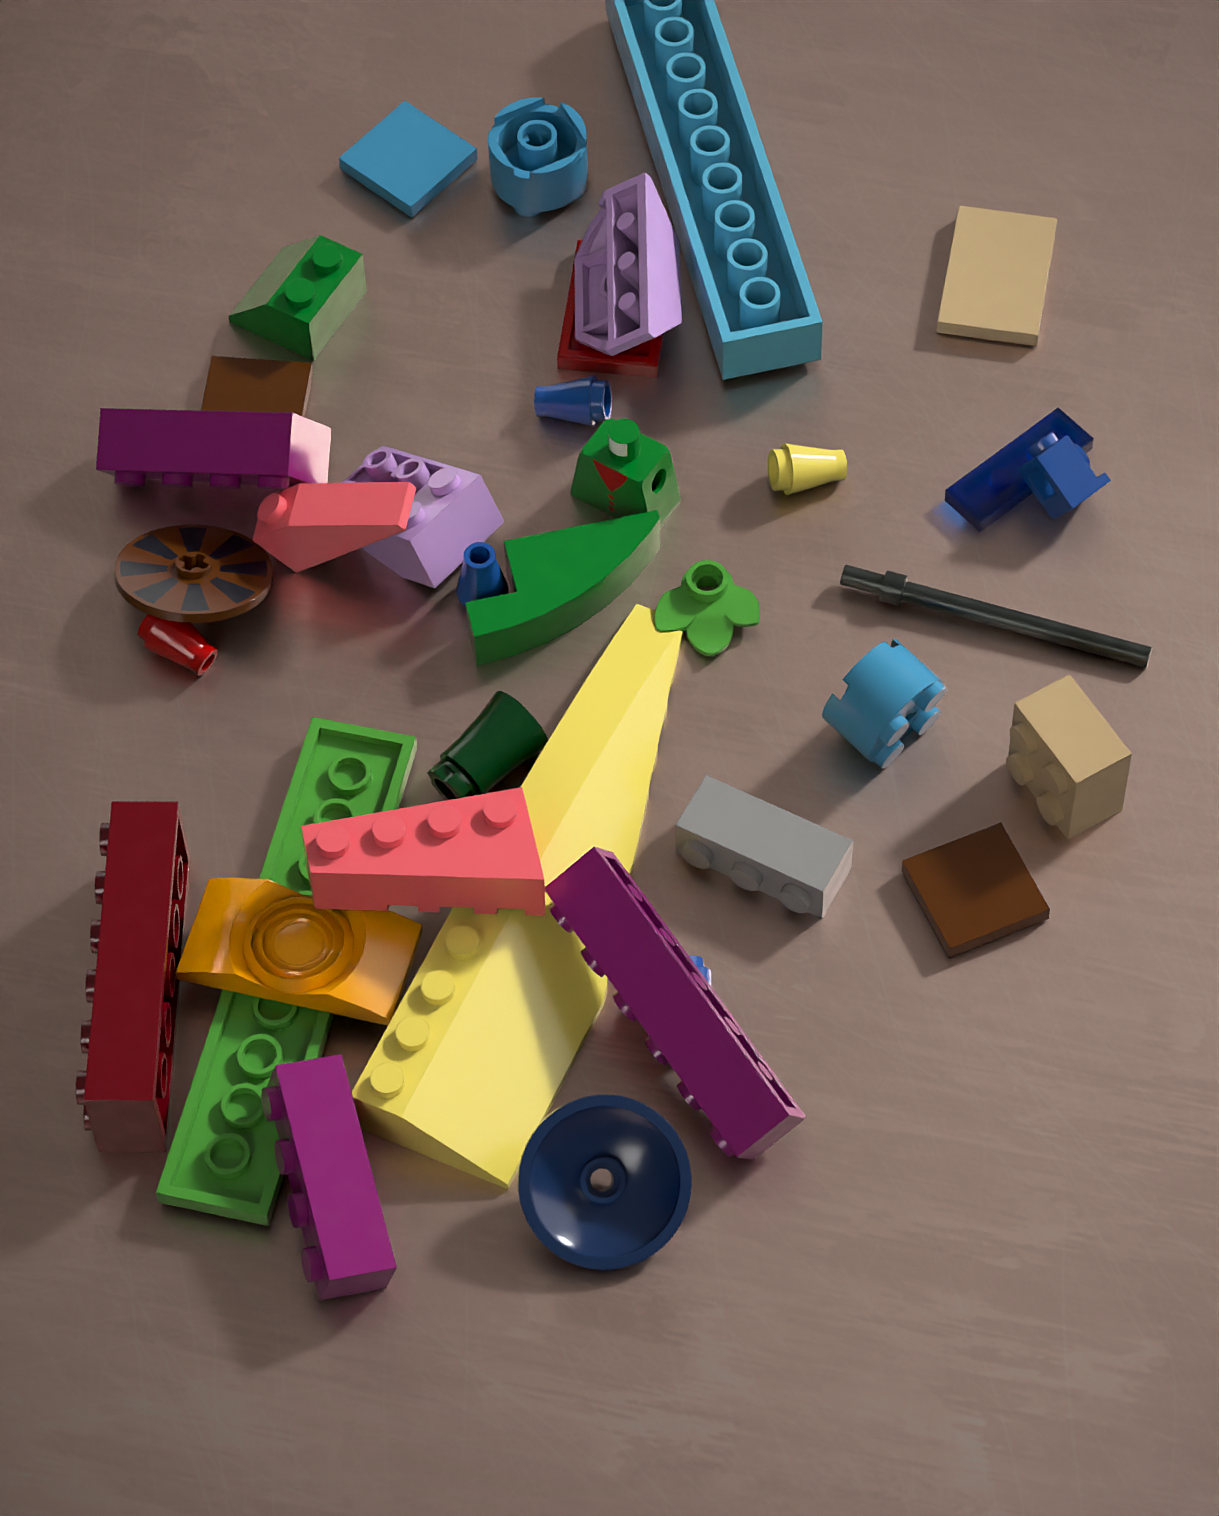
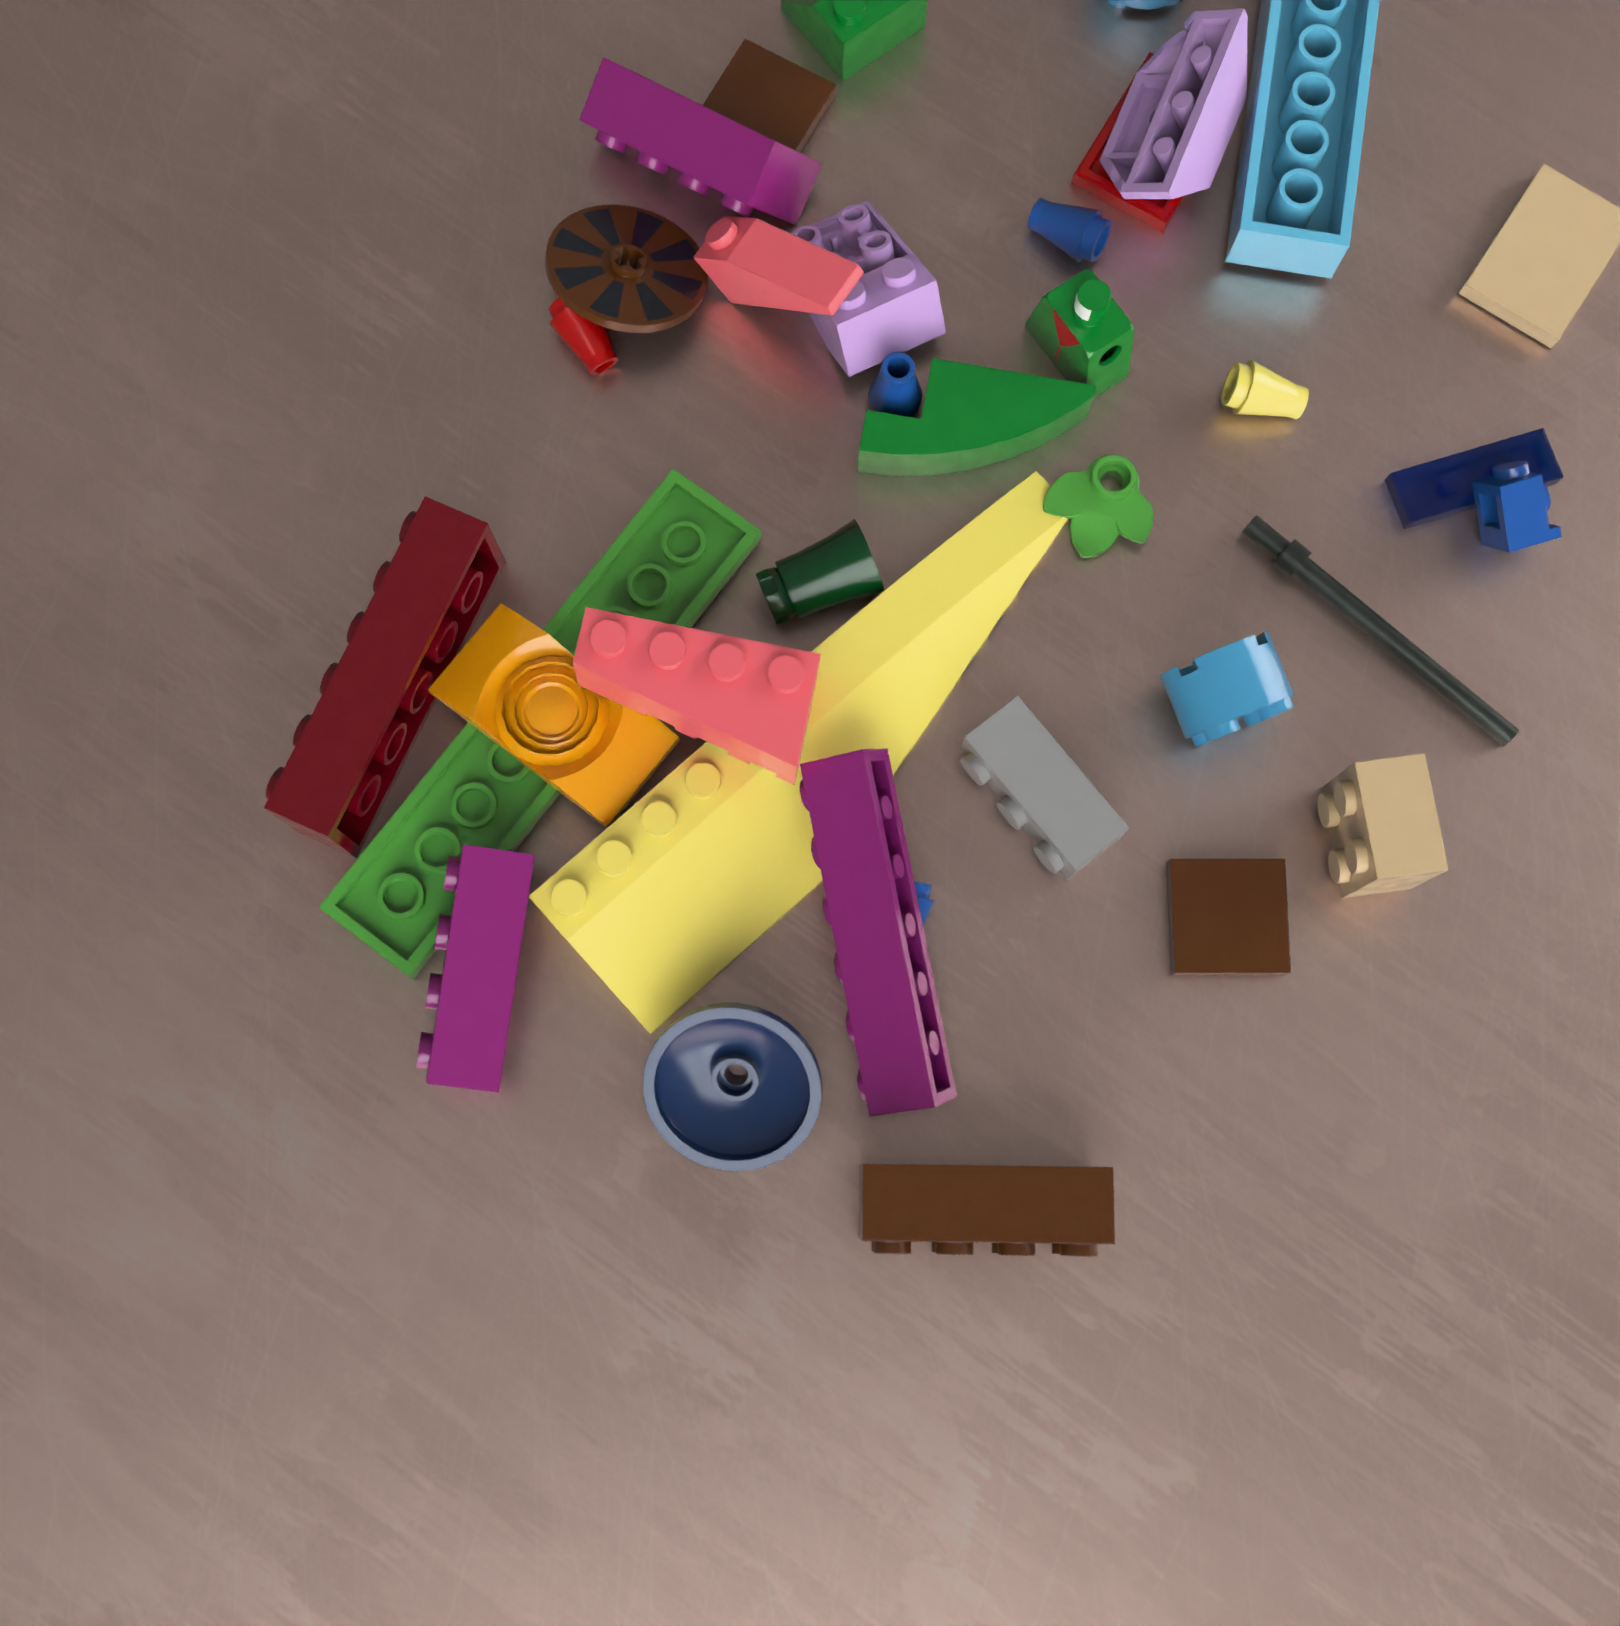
camera: 20 degrees right, 20 degrees up
none -> reddish brown brick [858,1164,1115,1256]

